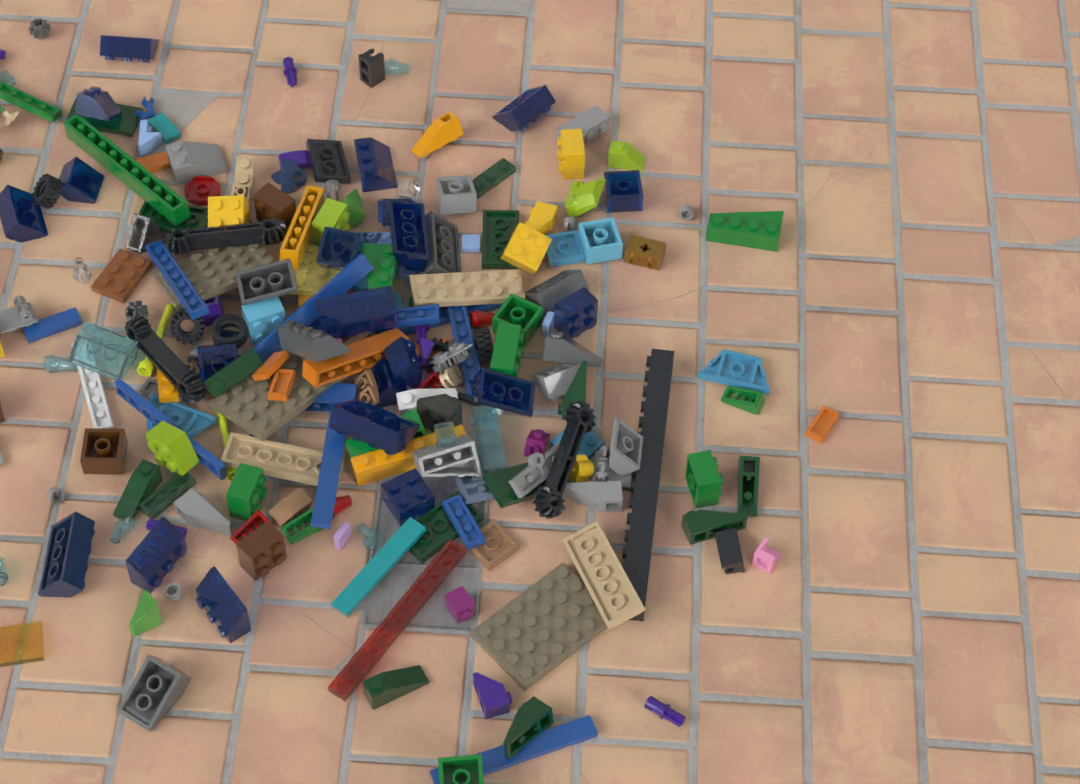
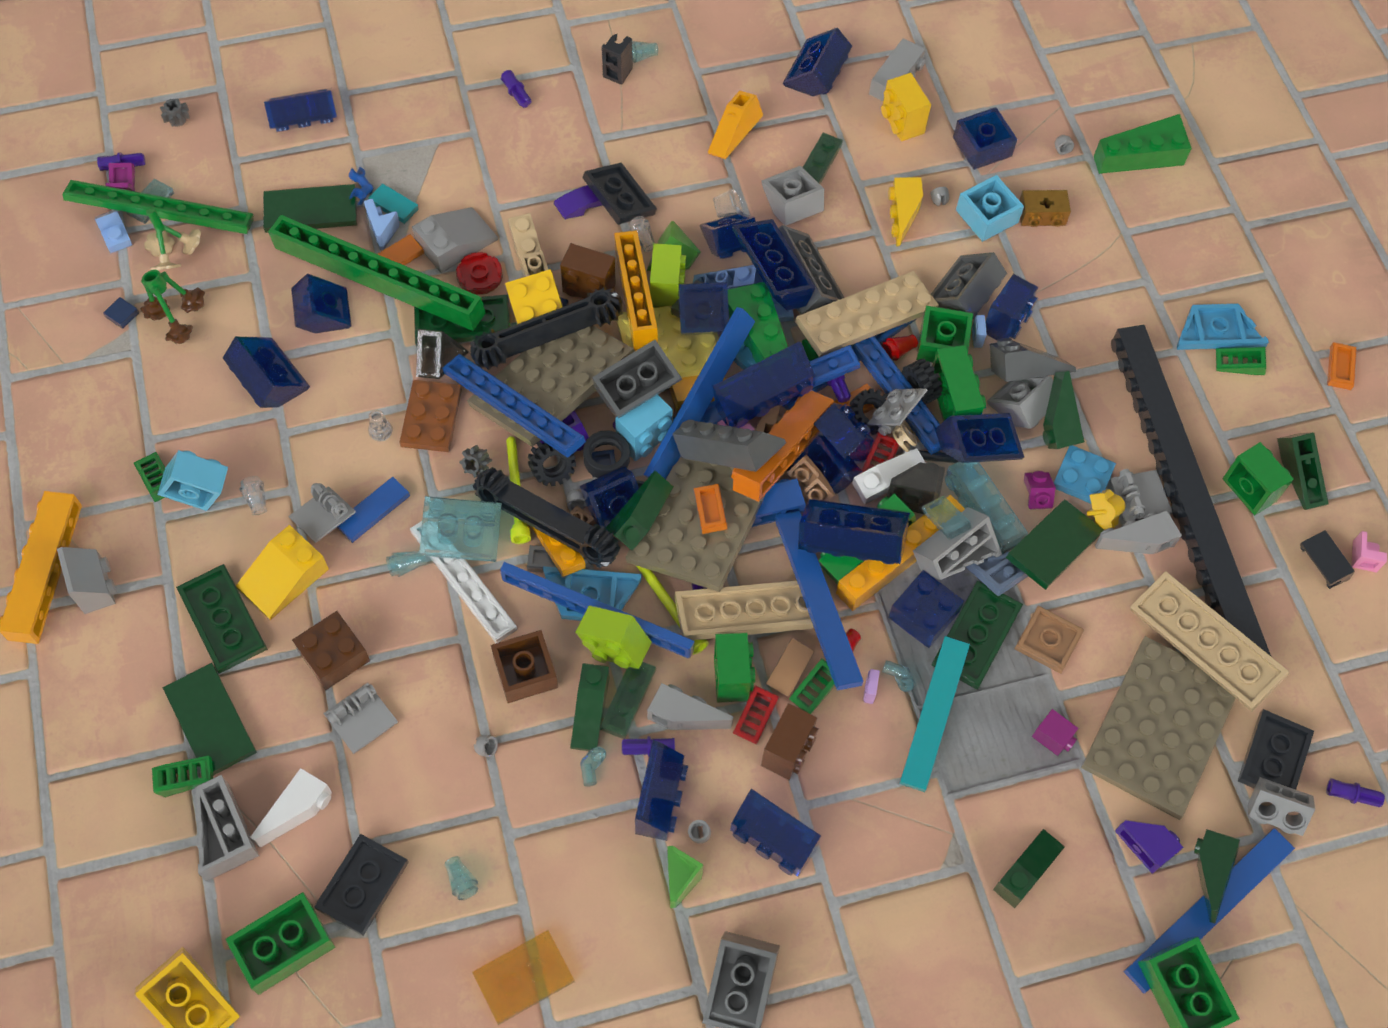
camera: 20 degrees left, 10 degrees up
black tyre [32,174,63,209] -> none
dark blue slope [38,511,95,598] -> none
clear blue slope [75,86,122,121] -> none
orange tile [252,351,290,381] -> none
dark blue plate [271,159,307,194] -> none
clear red plate [328,540,467,701] -> none
clear blue slope [354,137,398,193] -> none
dark purple slope [419,337,434,366] -> none
blue tile [442,494,486,550] -> none
light blue tile [462,234,480,252] -> none
dark green tile [482,210,519,270] -> none
yellow brick [500,222,552,275] -> none
light grey hinge [508,442,560,498] -> none
black arm [532,401,596,519] -> none
dark azure plate [545,230,585,268] -> none
lime slope [565,178,606,218] -> none
lime slope [608,140,645,172] -> none
light grey slope [609,418,643,476] -> none
dark green slope [681,509,748,545] -> none
none -> black plate [1237,709,1314,790]
none -> light grey brick [1248,777,1315,836]

